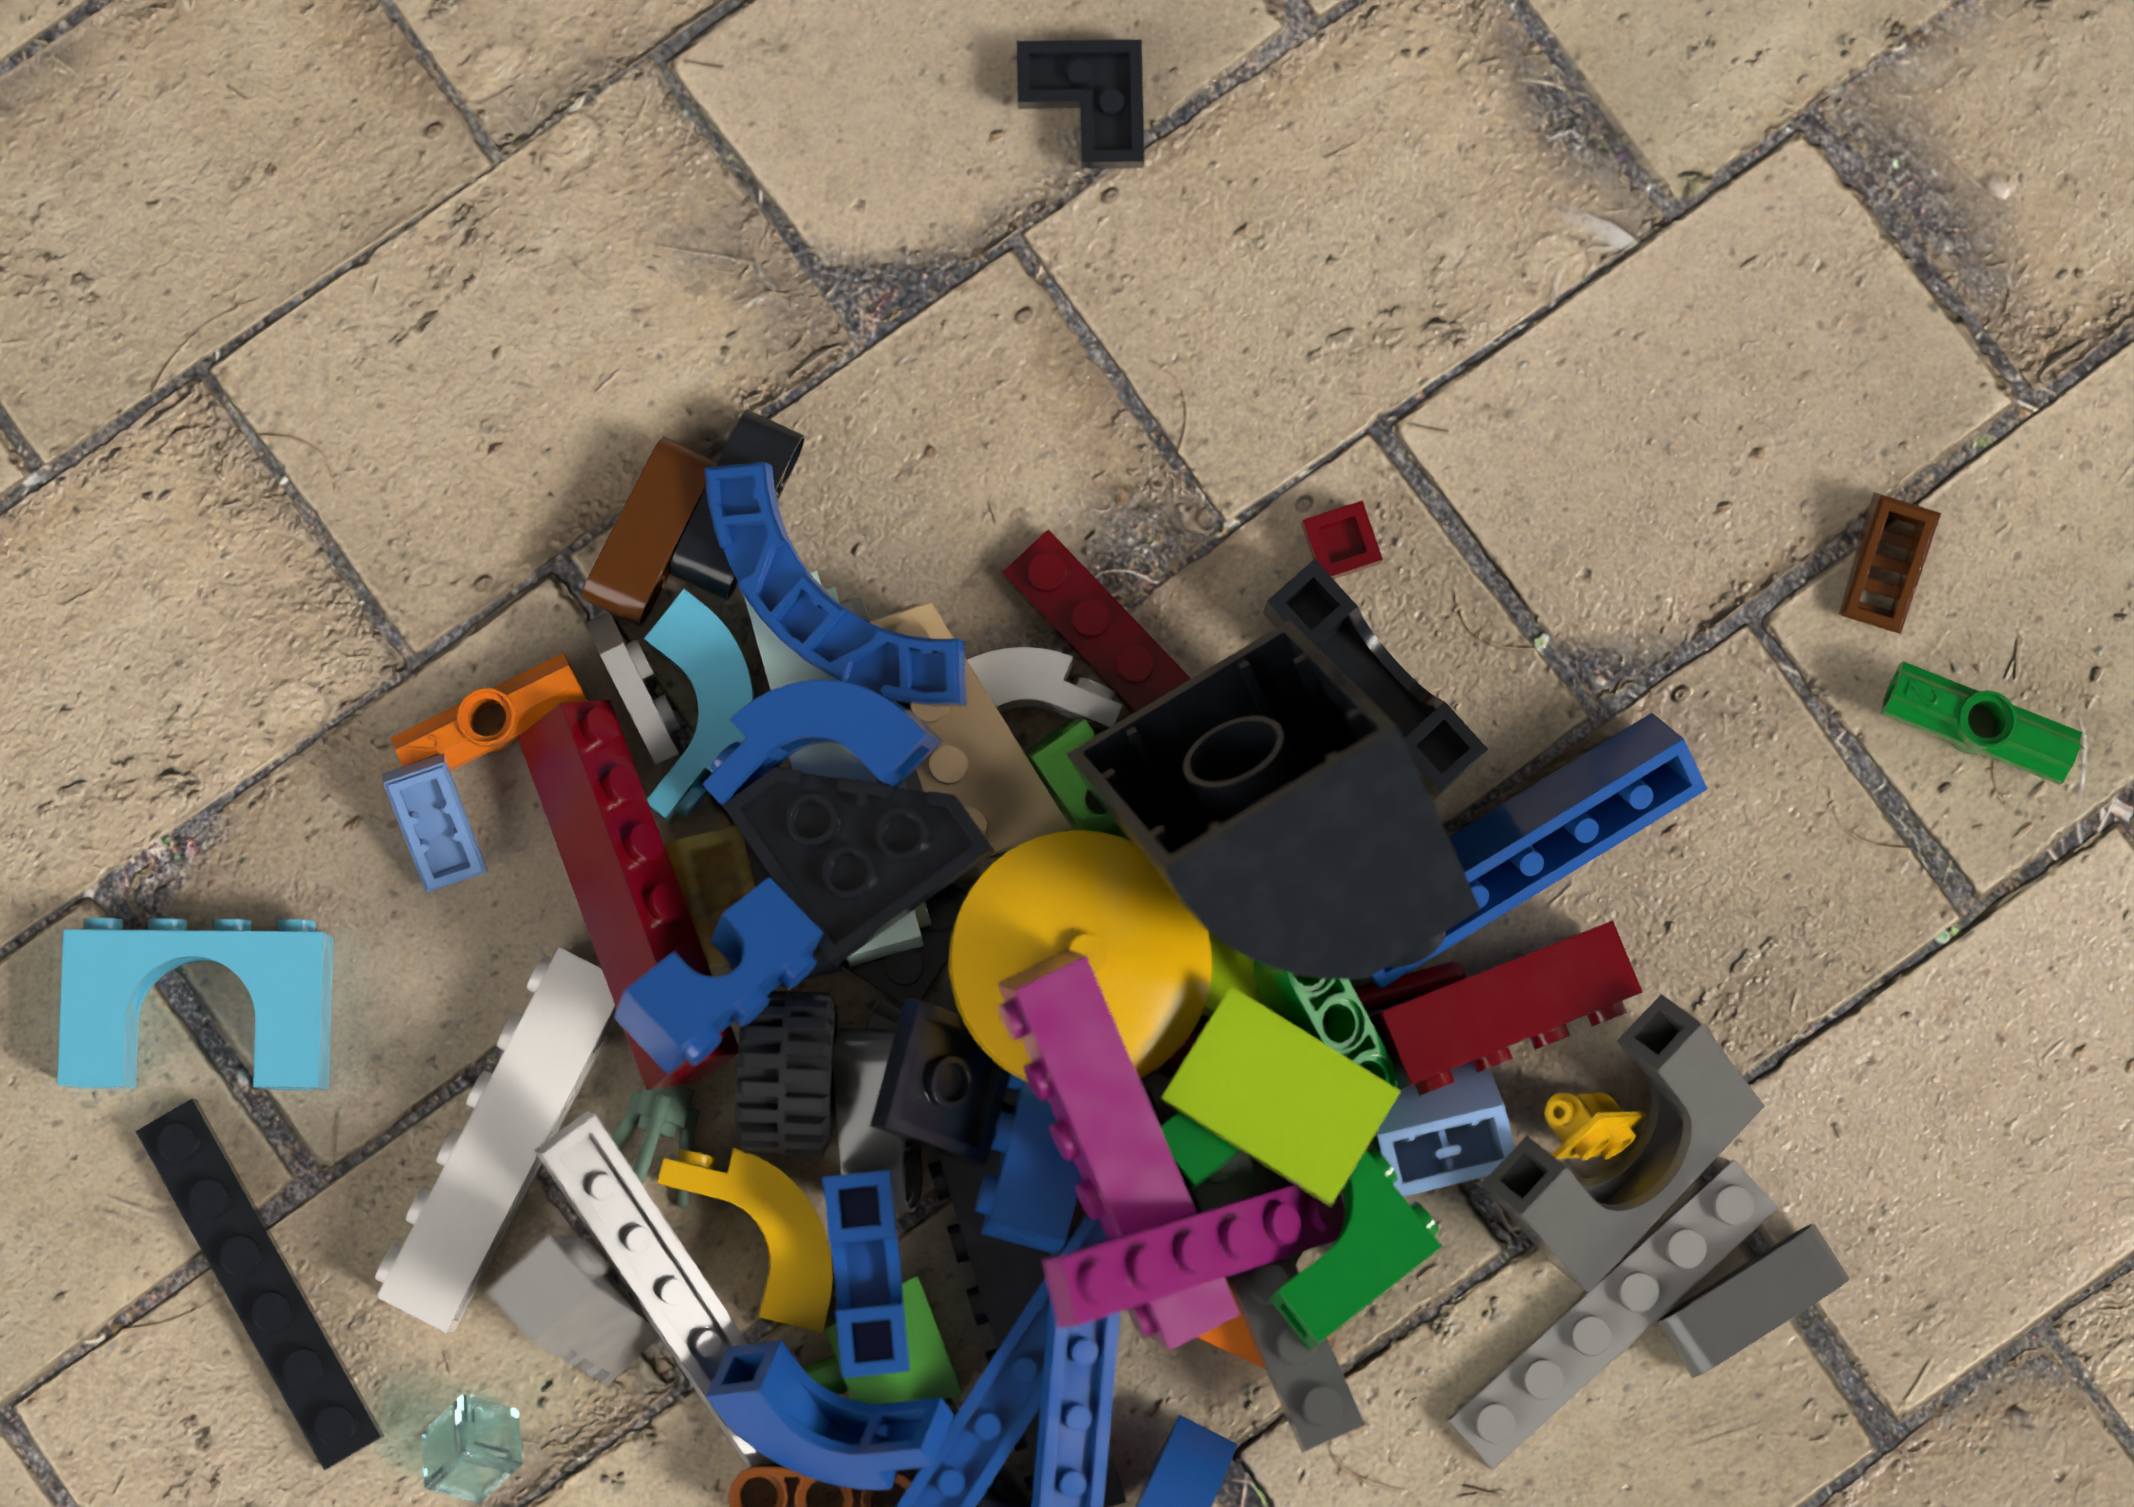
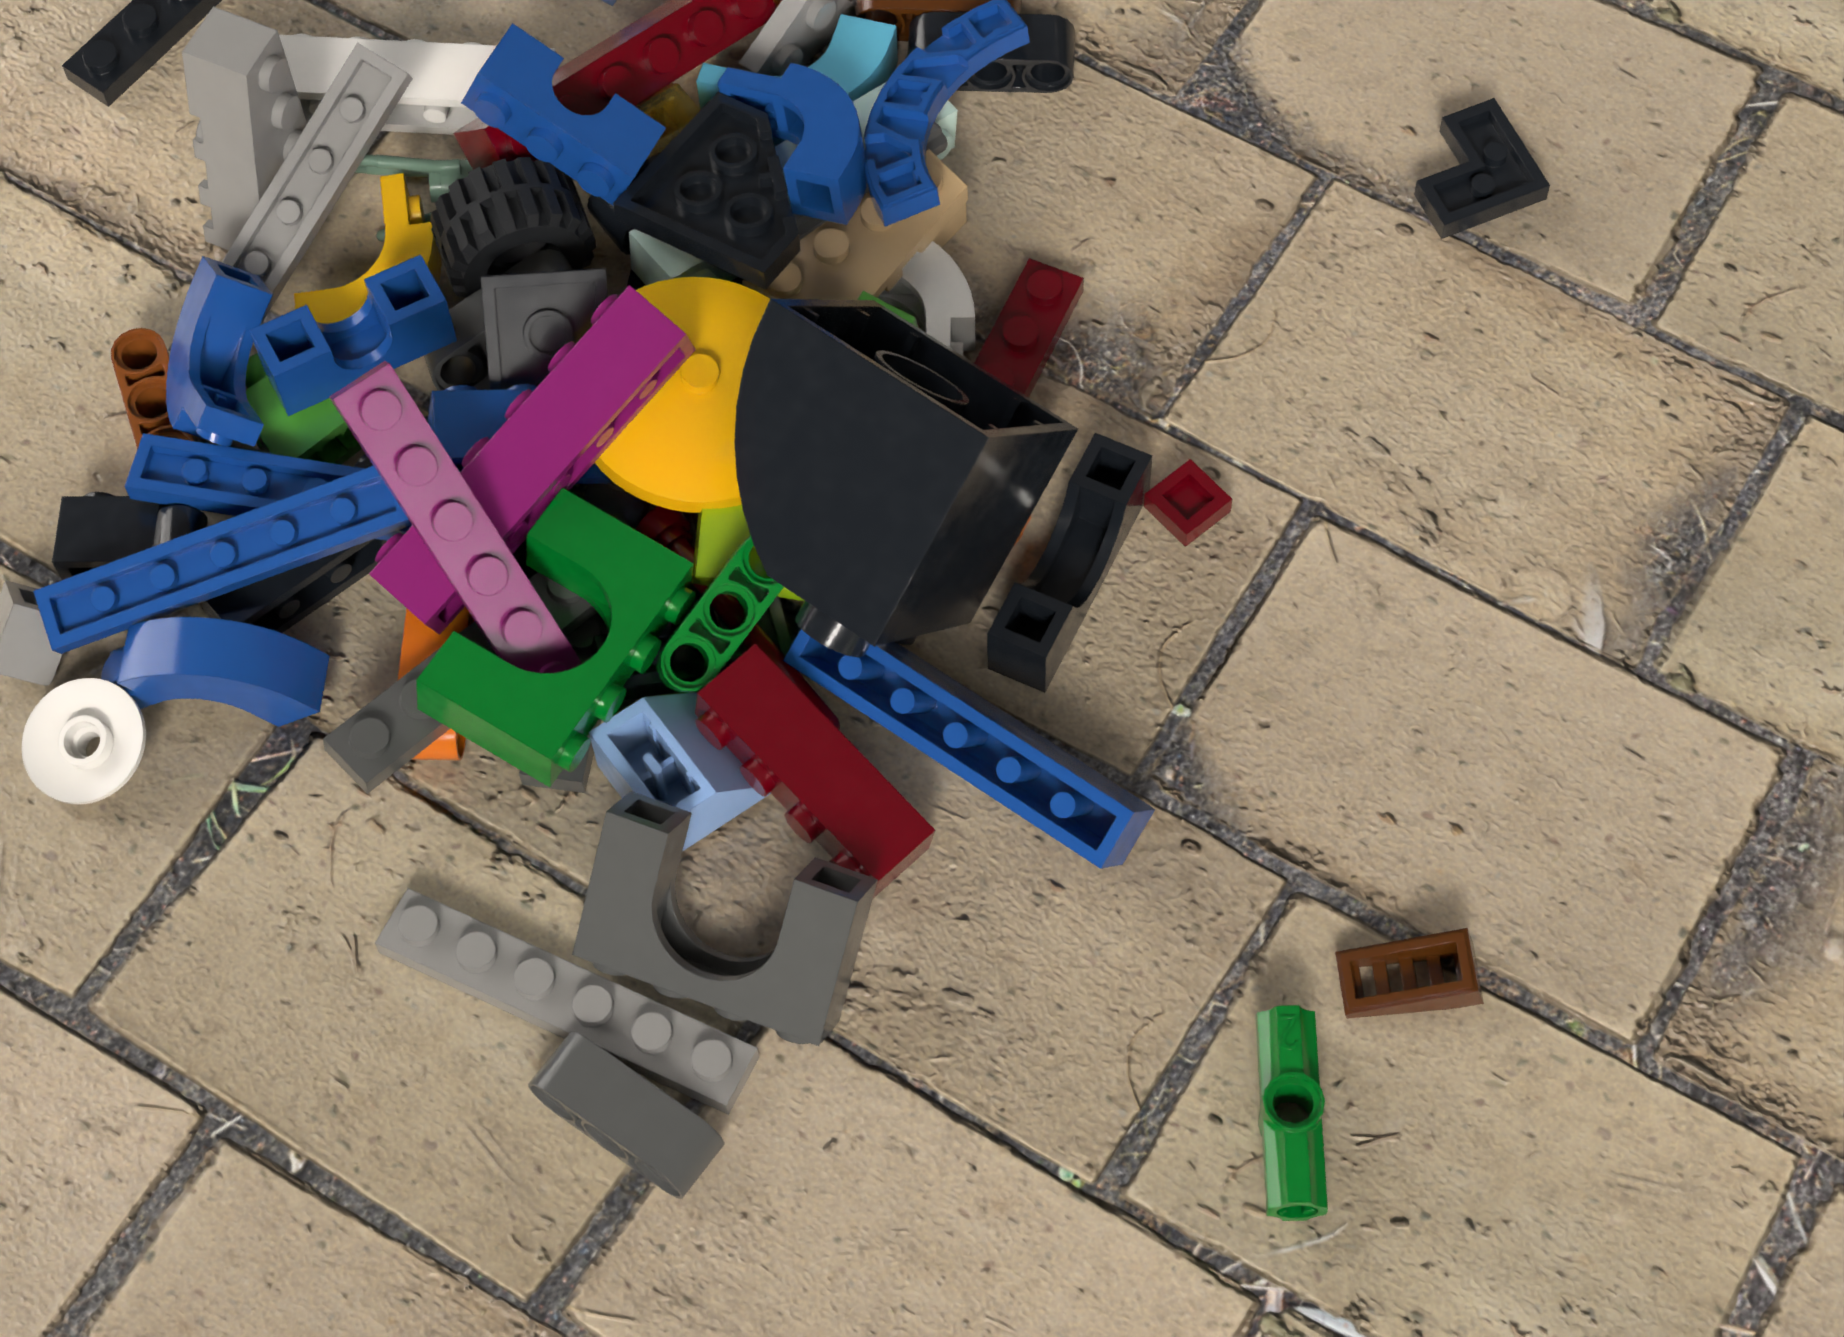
camera: 75 degrees right, 20 degrees down
clear light blue panel [422,1394,522,1503] -> none
lime tile [1160,986,1401,1206] -> none
yellow hinge [1545,1092,1647,1161] -> none

